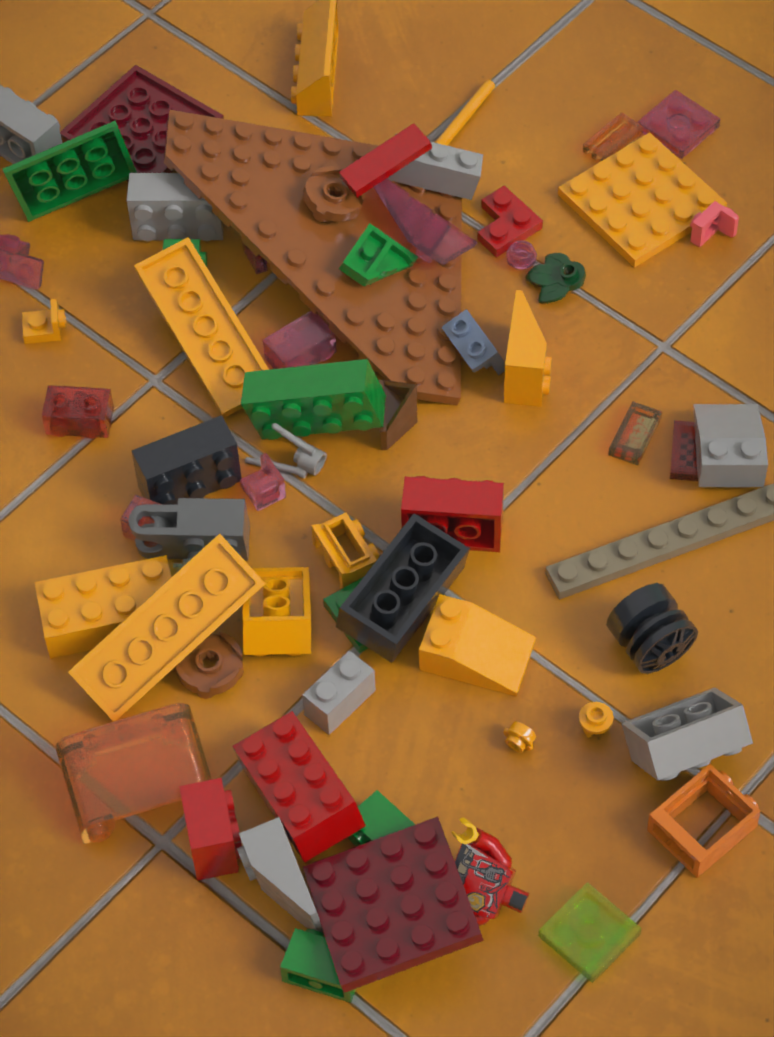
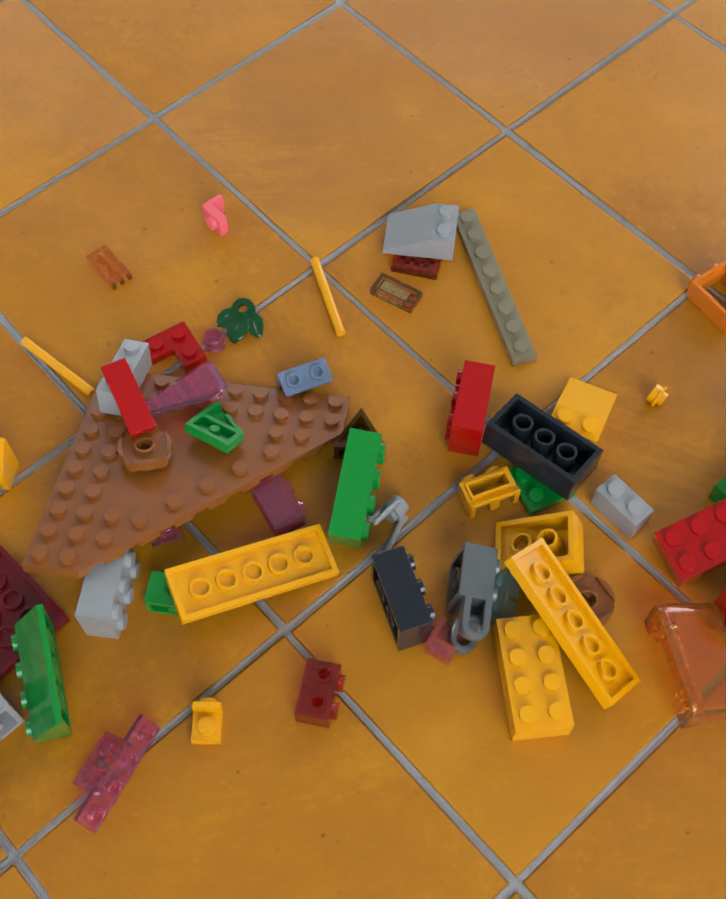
camera: 85 degrees left, 5 degrees up
clear pink panel [240,453,286,511] -> none
light orange slope [504,290,552,407] -> none
light orange plate [558,132,727,268] -> none
light orange plate [579,702,614,738] -> none
black wheel [606,583,698,674] -> none
light grey brick [621,688,753,781] -> none
clear pink plate [637,90,720,159] -> none
none -> light orange bar [310,257,346,337]

